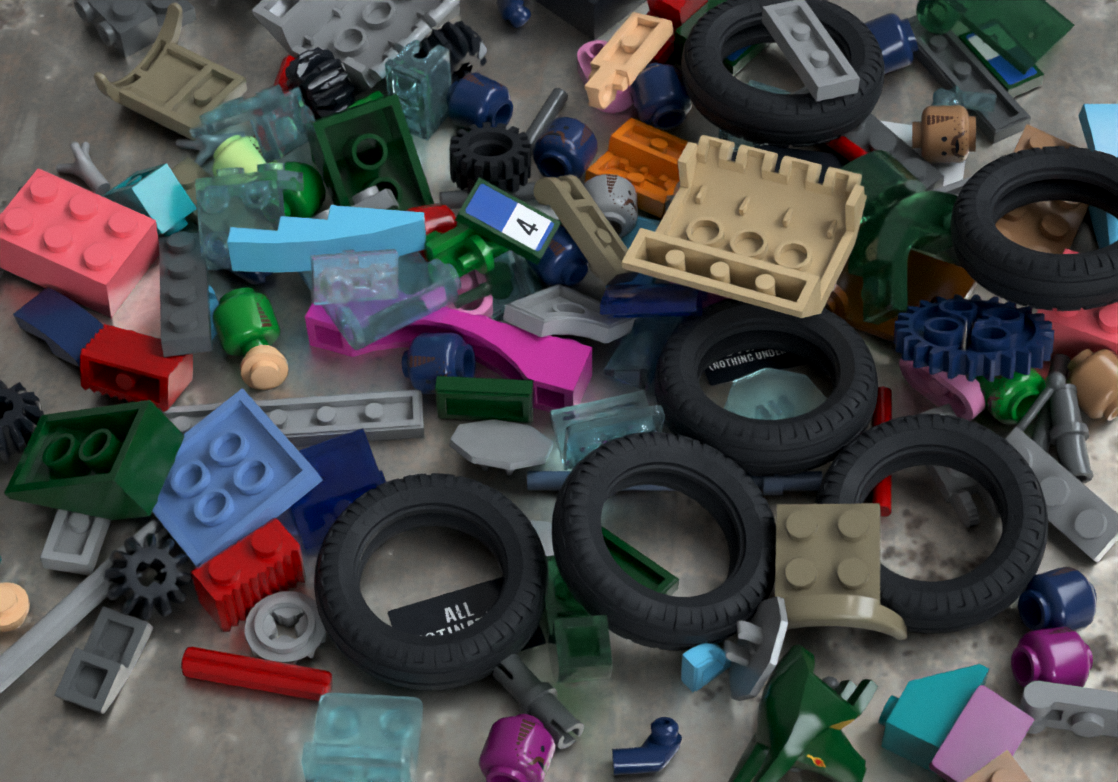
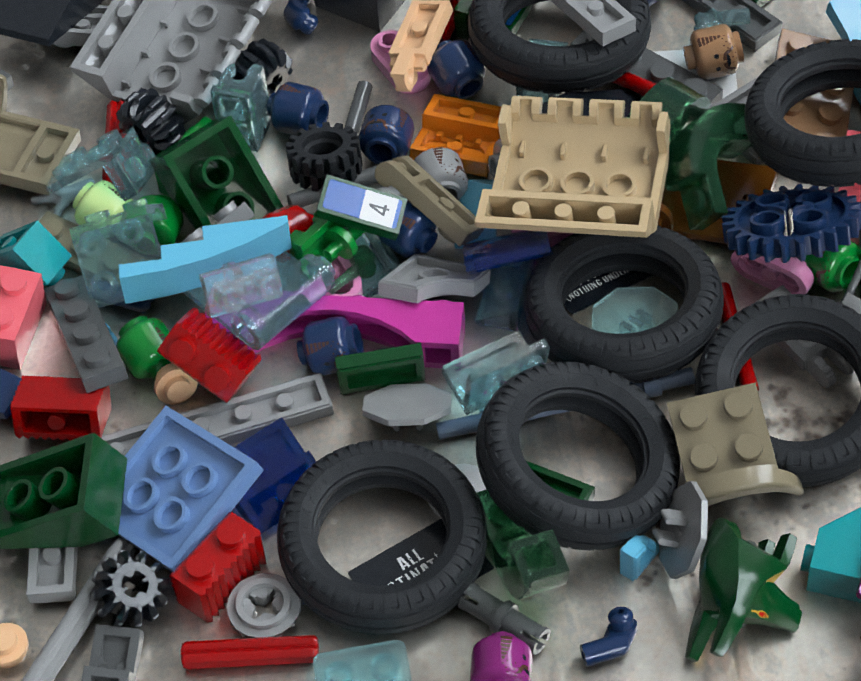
camera: 10 degrees left, 0 degrees up
none -> red brick [157,307,262,404]

